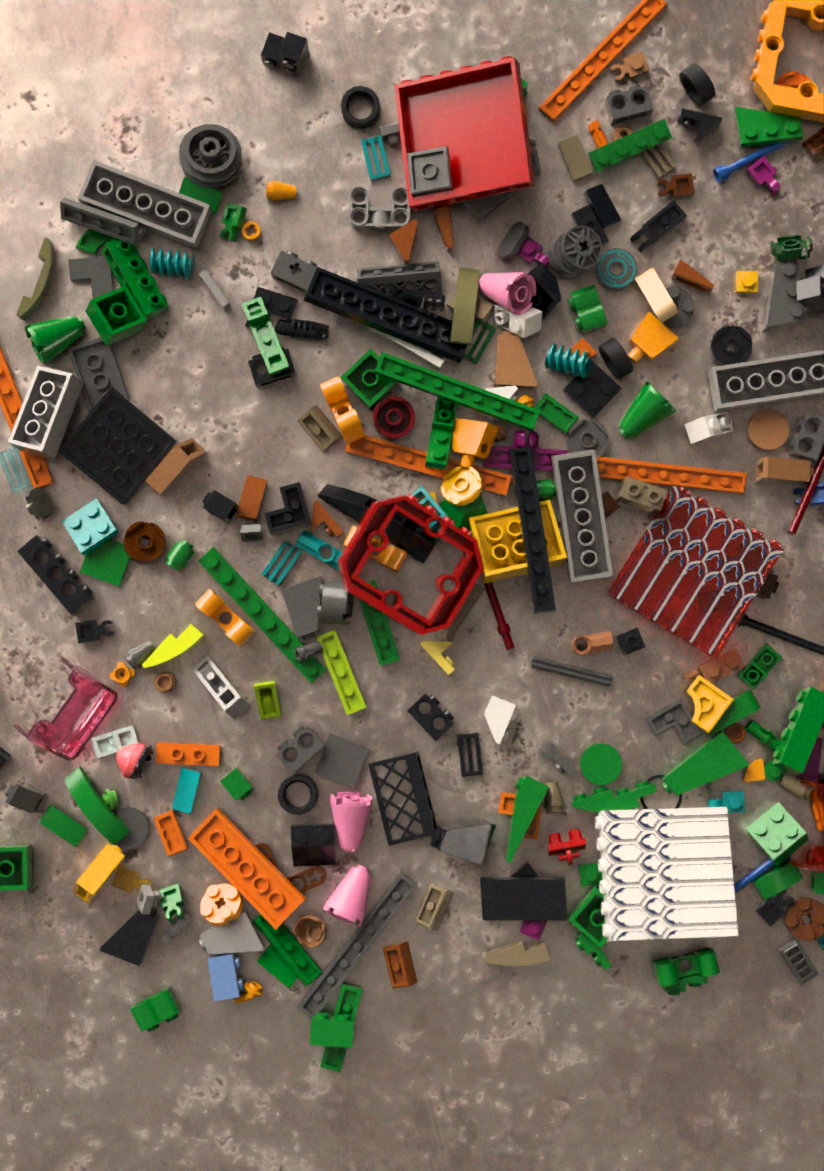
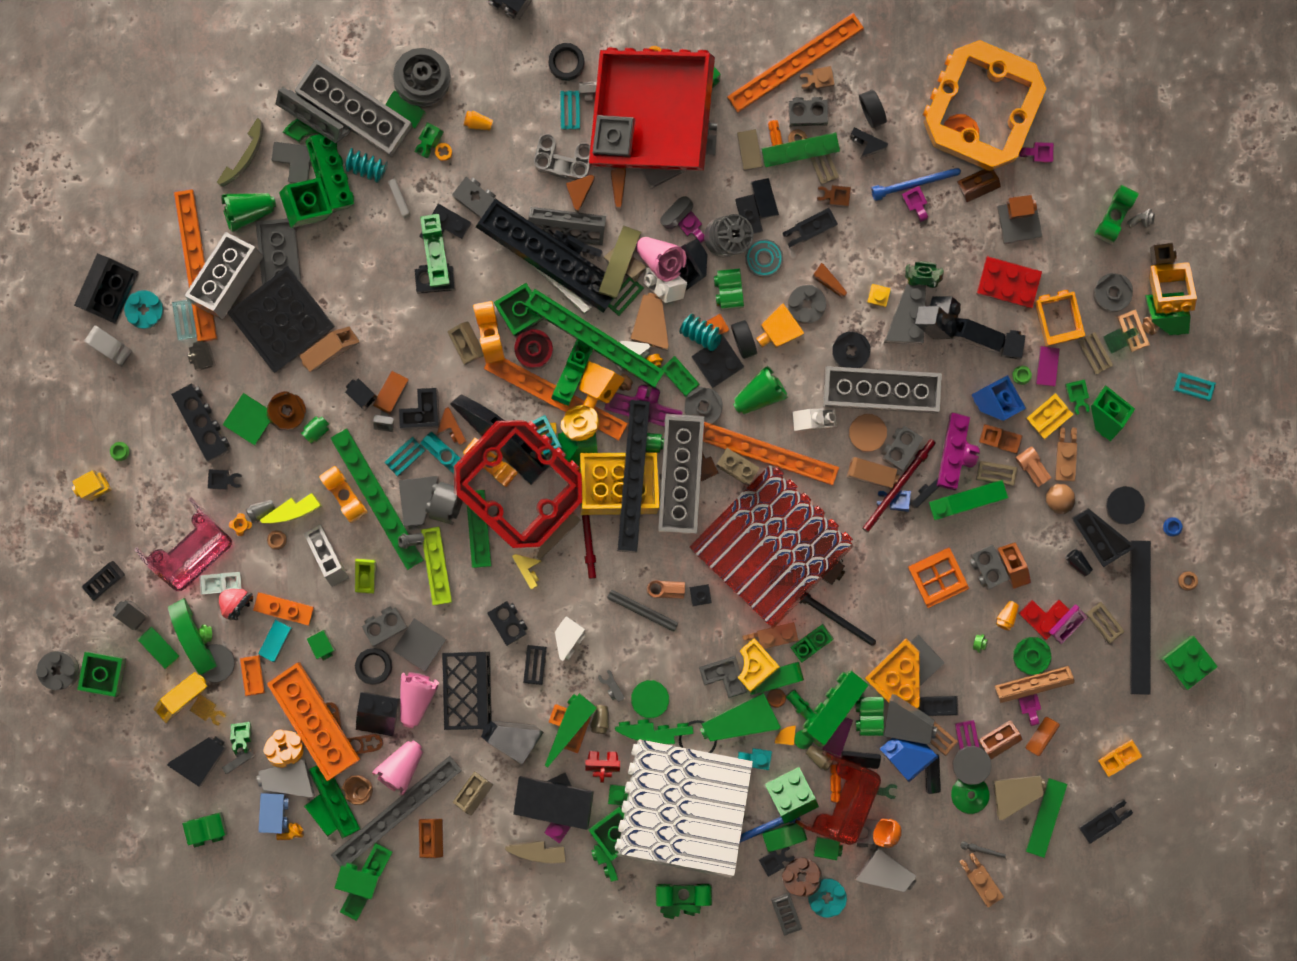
camera: 10 degrees right, 0 degrees up
plate [62,498,119,555] -> none
light grey tile [137,885,162,914] -> none
black hinge [274,319,329,340] -> none
beam [635,268,679,323] -> none
green wing [734,106,803,148] -> none

